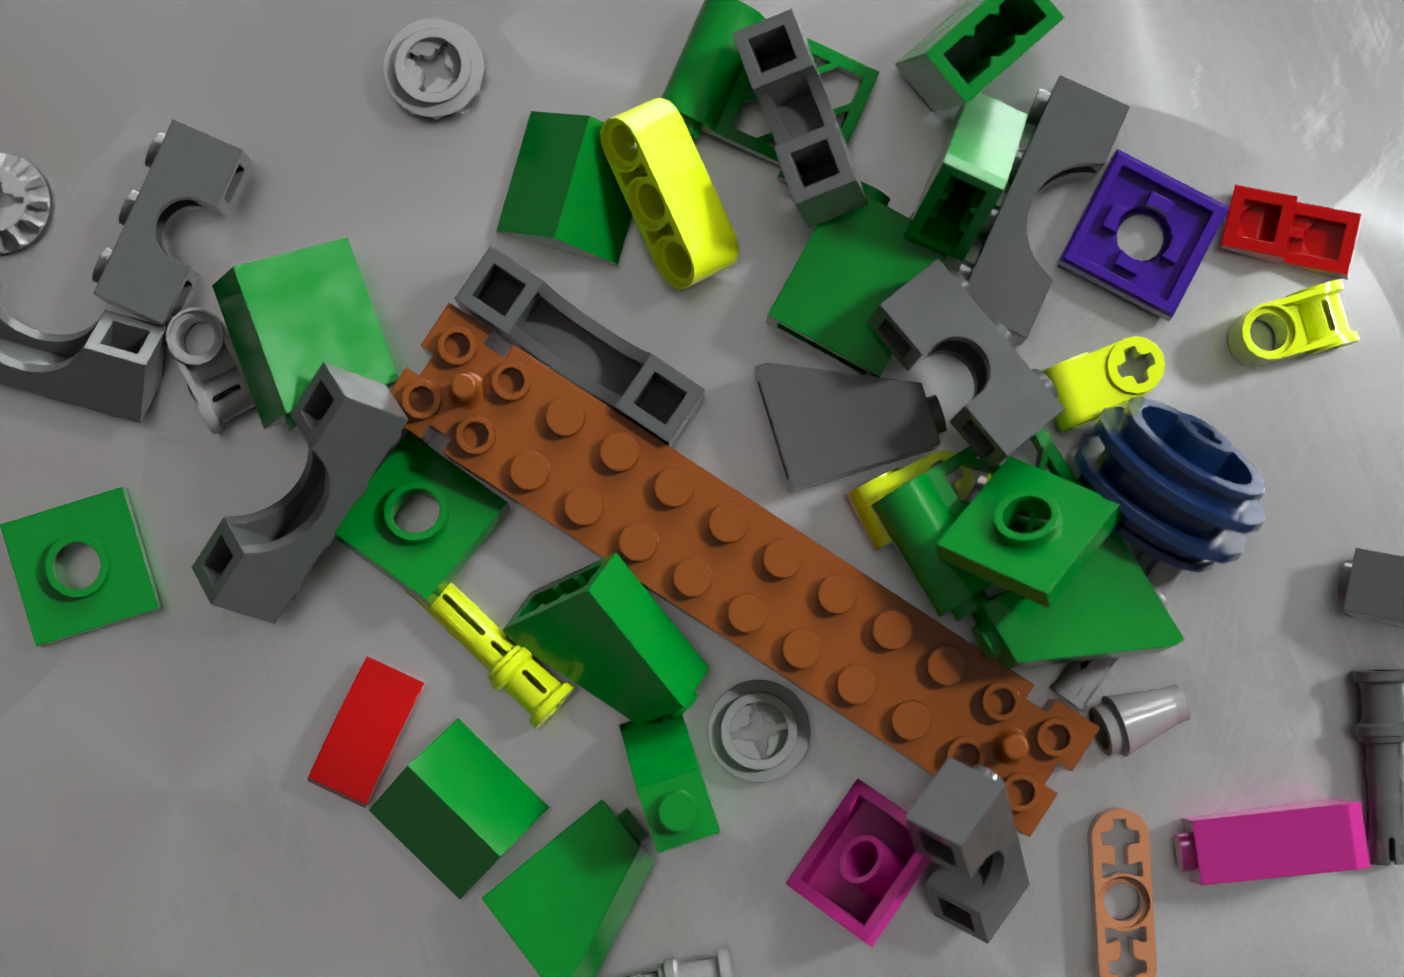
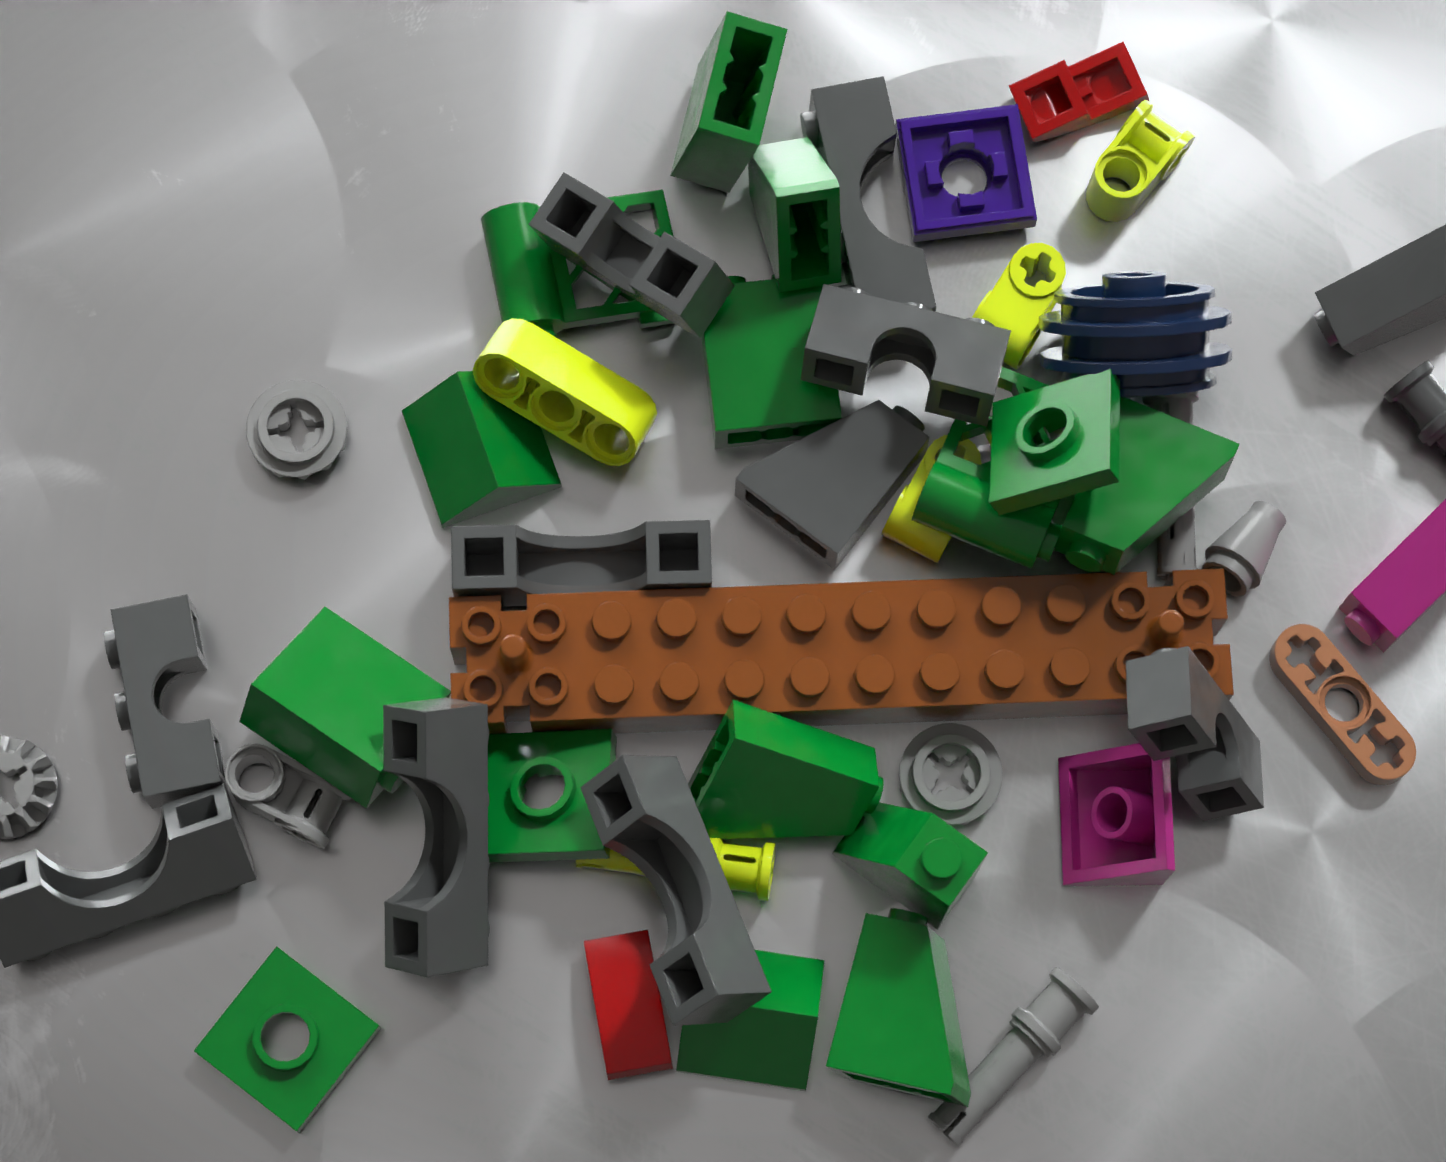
camera: 35 degrees left, 10 degrees down
none -> dark grey arch [580,755,772,1026]

